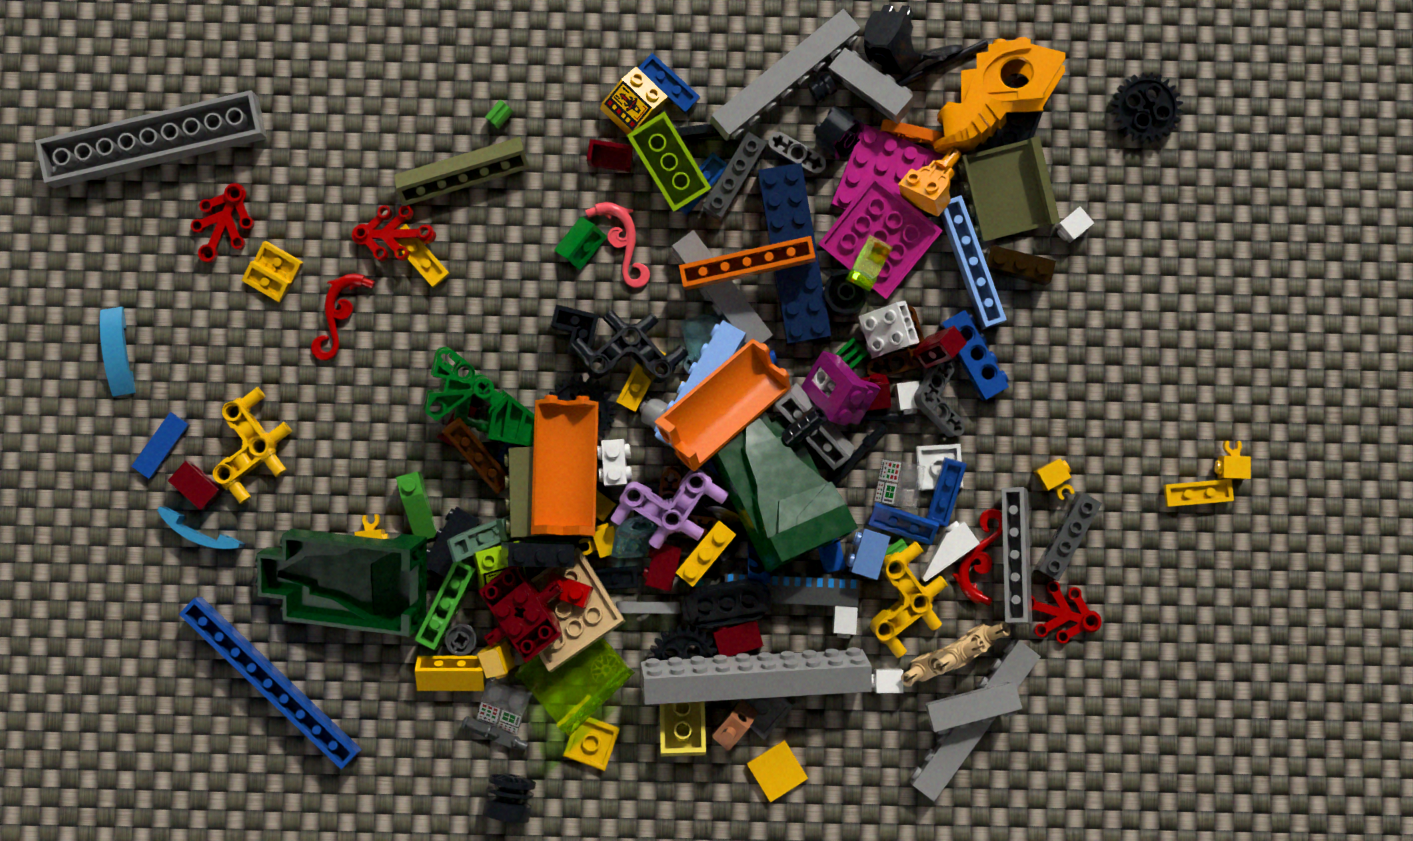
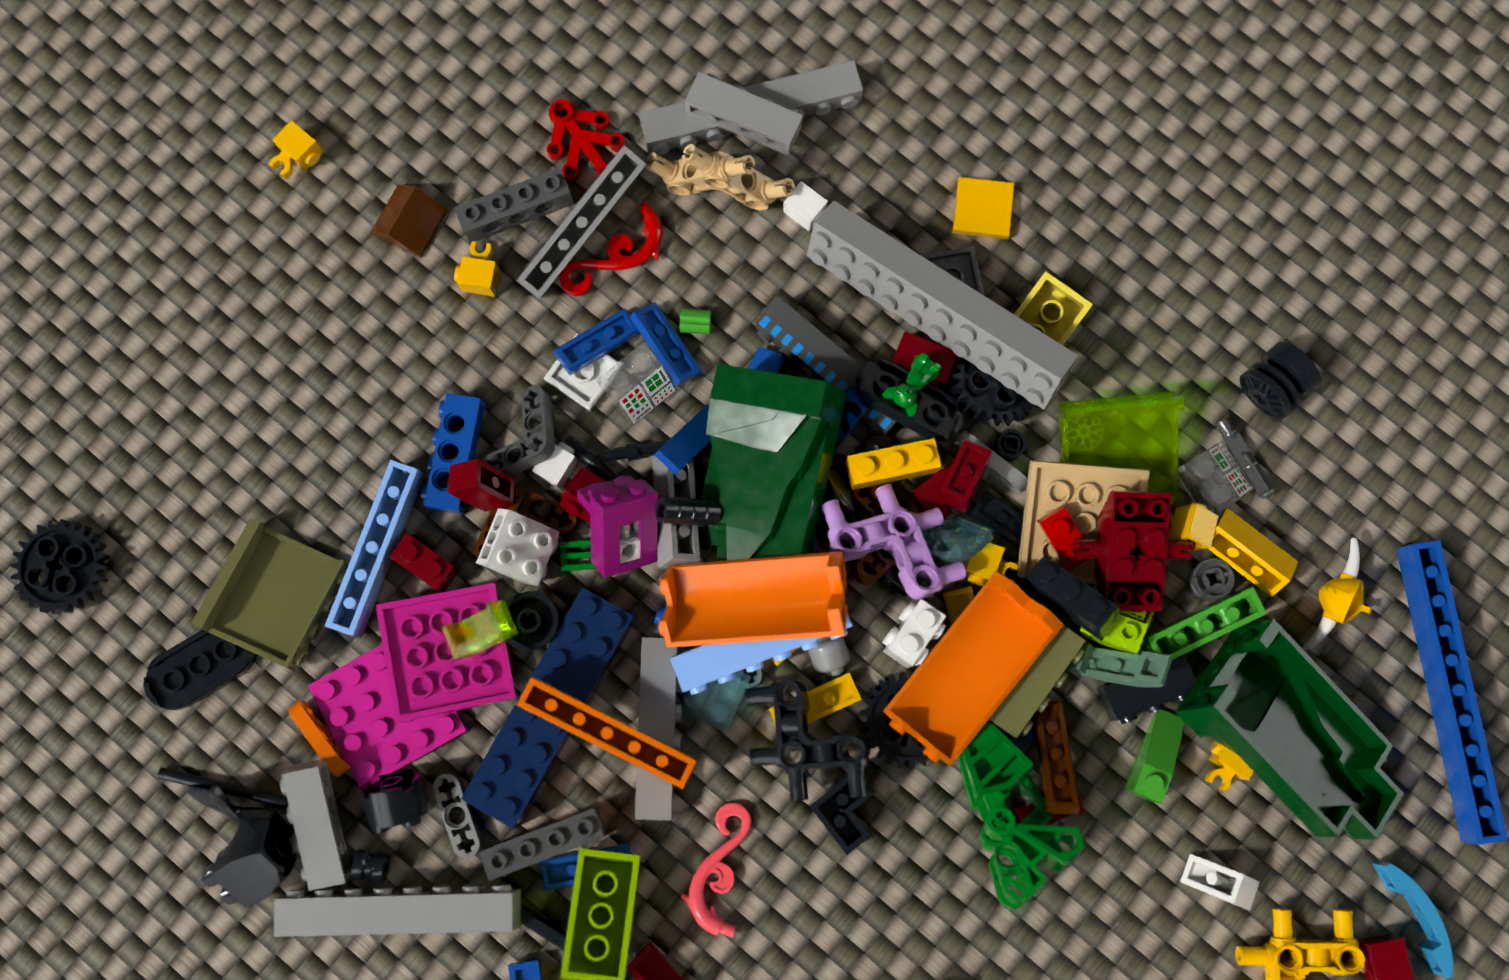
camera: 140 degrees left, 5 degrees down
green panel [554,217,607,270] -> none
yellow tile [563,713,620,771] -> none
nougat torso [712,699,759,751] -> none
white brick [832,606,858,638] -> none
medium blue brick [846,529,890,580] -> none
yellow pin [870,541,948,658] -> none
light orange brick [898,147,962,217] -> none
white slope [920,521,980,582] -> none
light orange animal [934,37,1065,154] -> none
dark brown brick [985,245,1056,286] -> none
white brick [1056,207,1094,243] -> none
yellow plate [1163,479,1234,507] -> none
none -> reddish brown slope [371,184,448,258]
none -> dark red brick [389,533,460,593]
none -> blue tile [655,404,711,475]
none -> green animal [882,353,941,417]
none -> dark red panel [938,439,992,513]
none -> black wheel [993,429,1027,462]
none -> white slope [1180,854,1260,911]
none -> yellow helmet [1302,537,1372,651]

